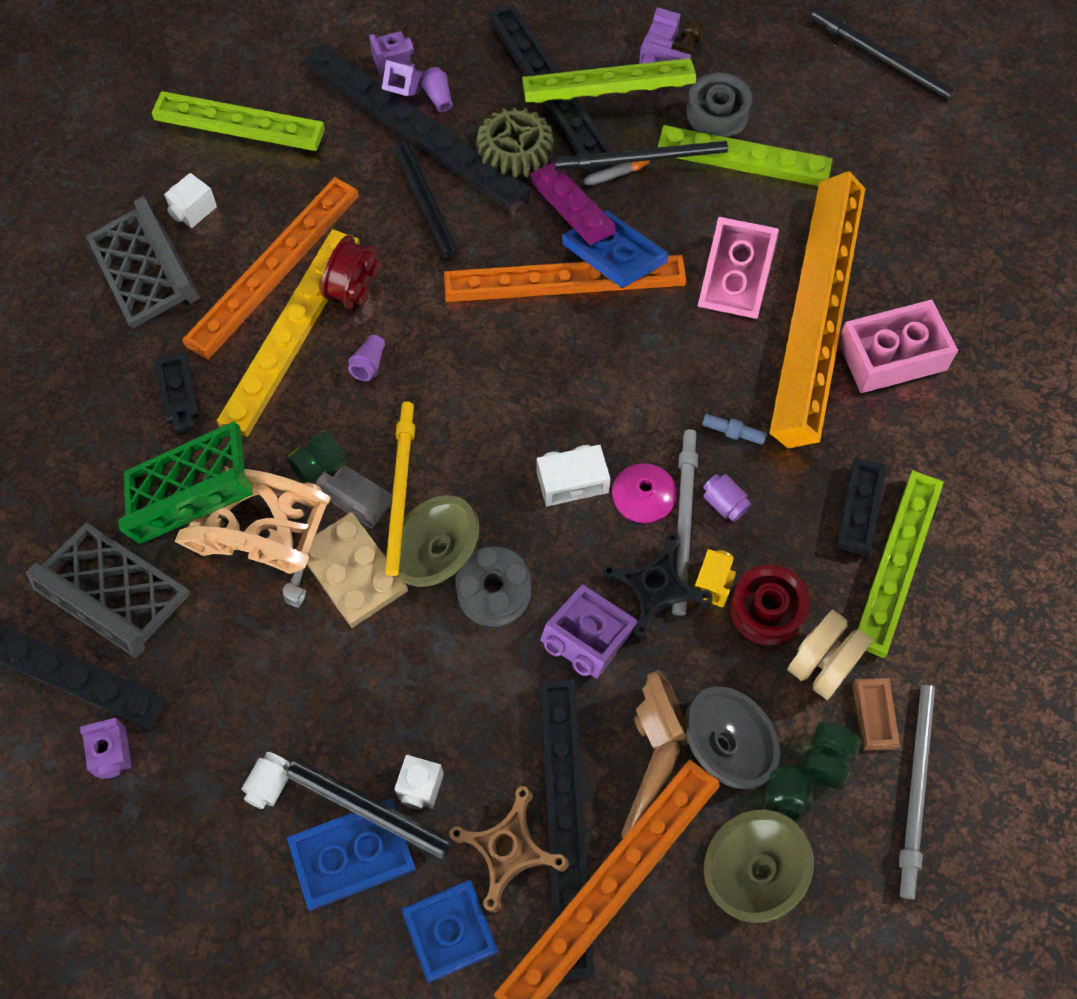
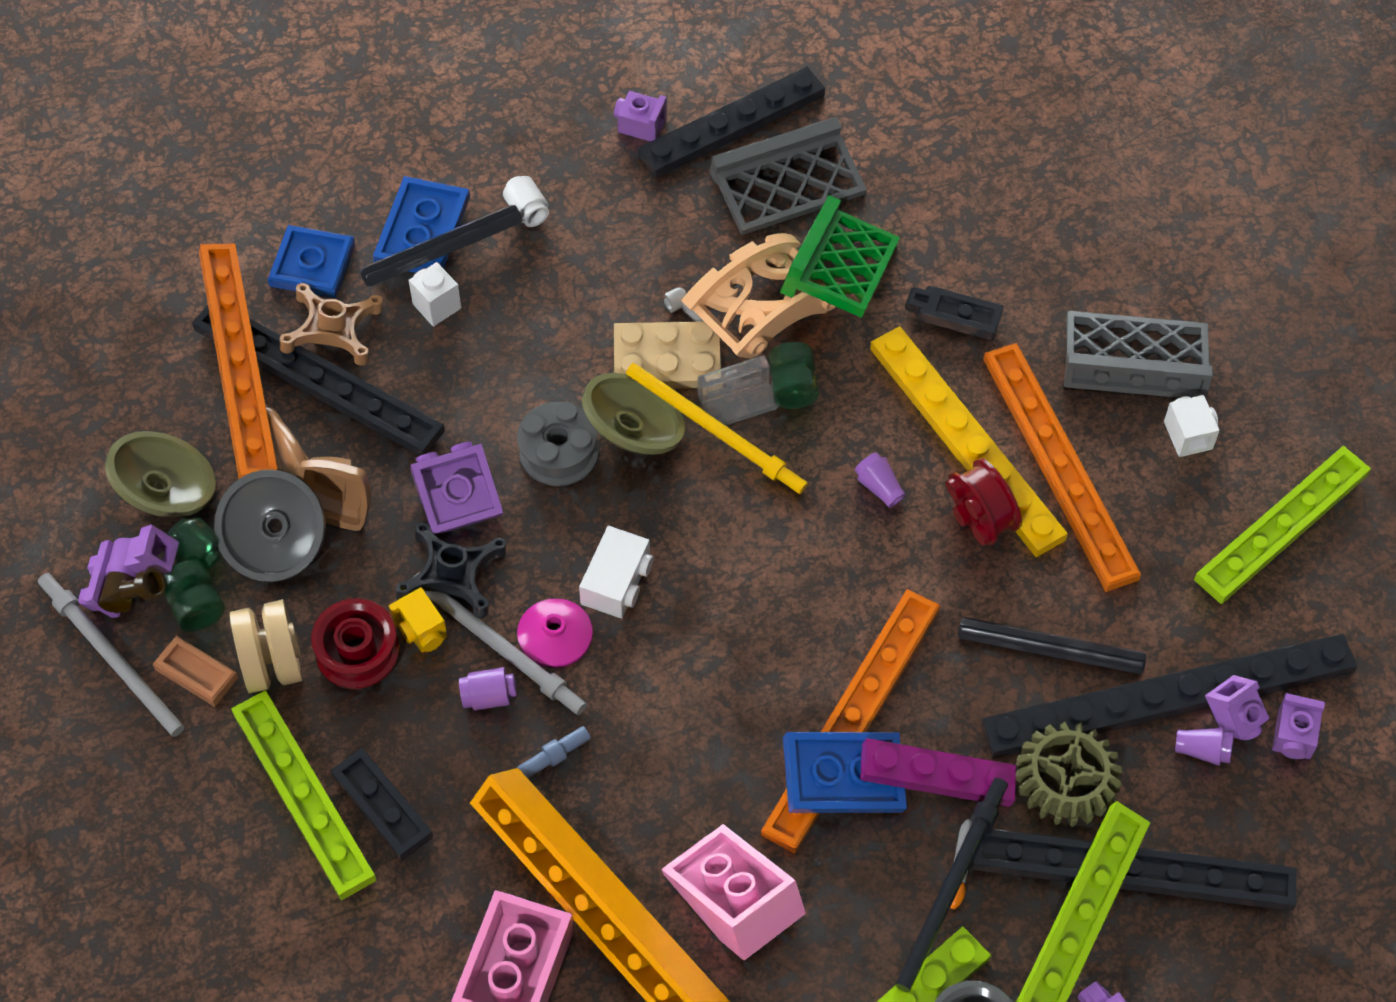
camera: 125 degrees right, 5 degrees down
none -> medium lavender hips [78,525,179,618]

